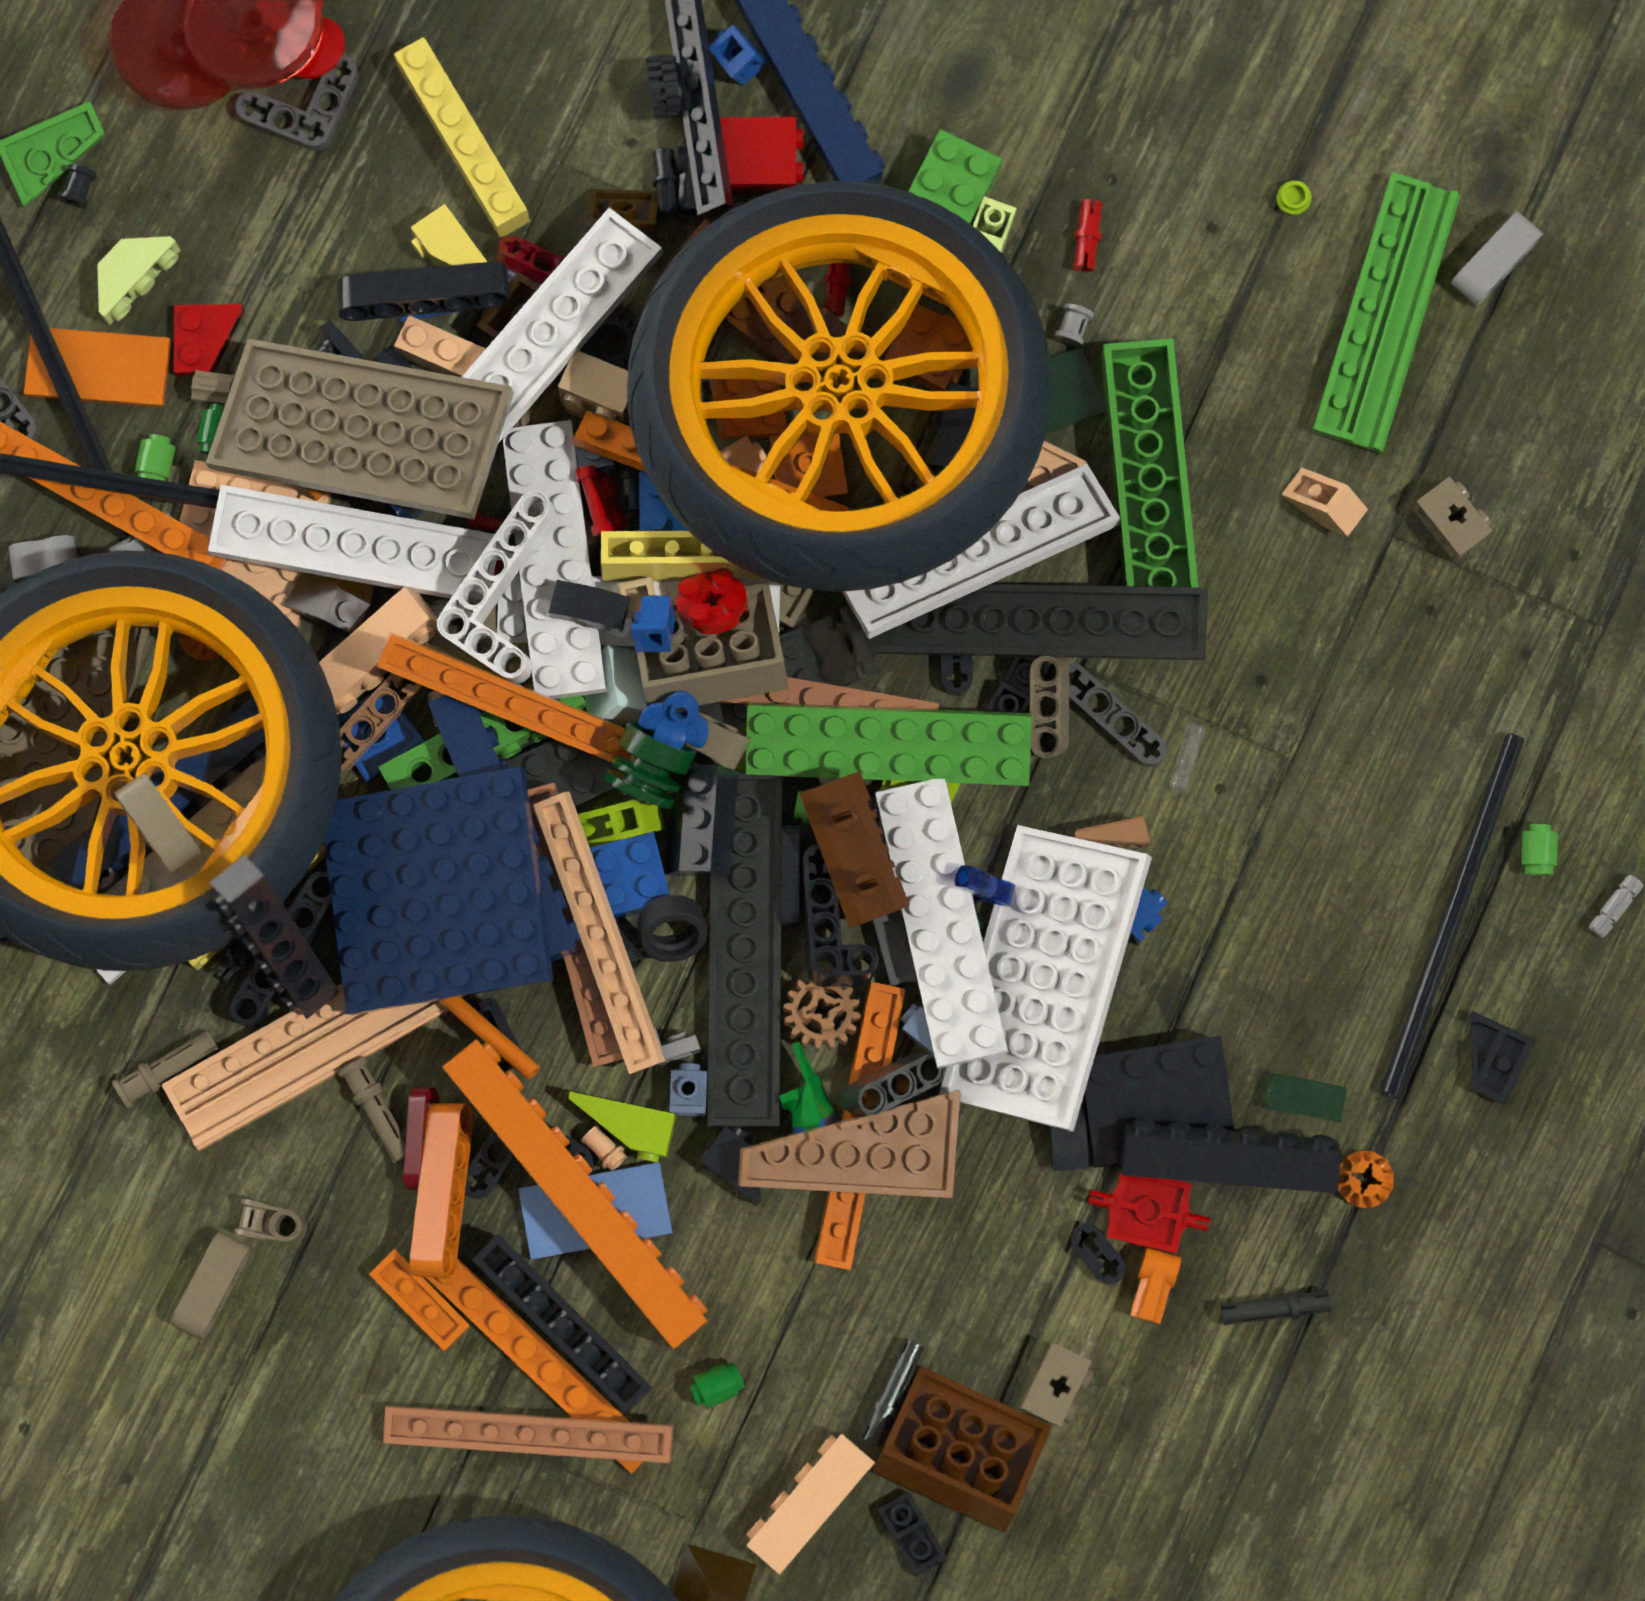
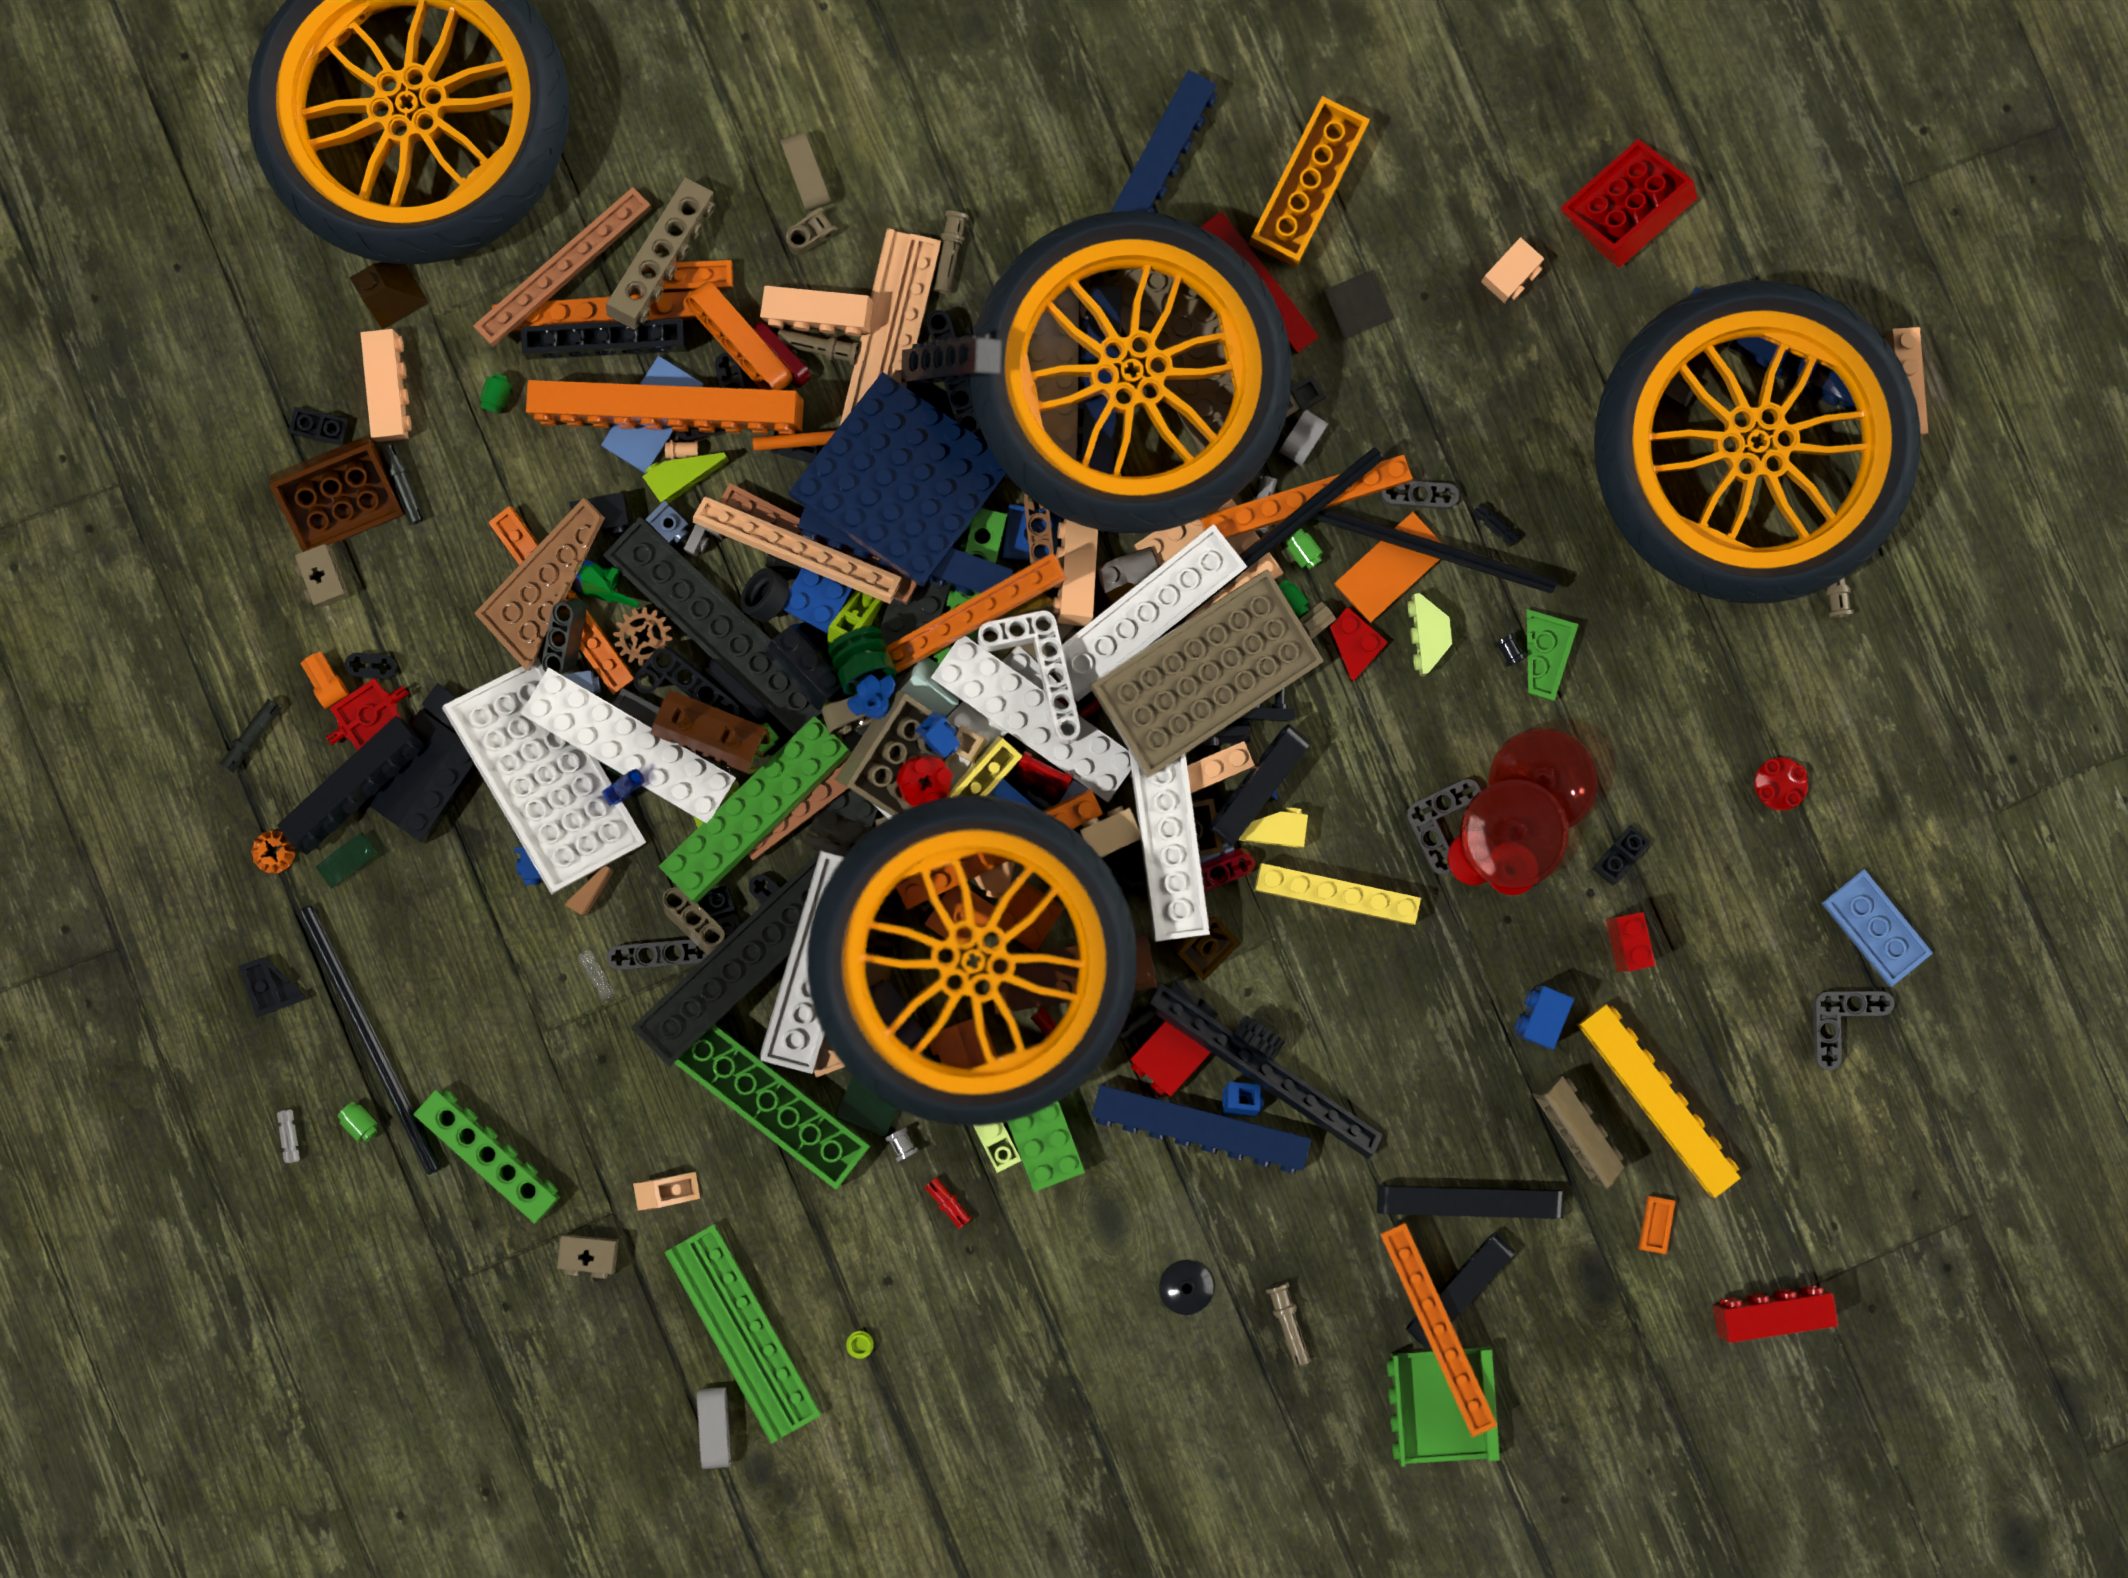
camera: 130 degrees right, 5 degrees up
dark tan beam [114,773,201,873] -> none
black slope [548,580,631,632] -> none
black axle [652,148,679,217] -> none
none -> bright green brick [413,1089,561,1224]
none -> dark tan brick [606,177,715,330]
none -> light nougat brick [760,286,874,336]

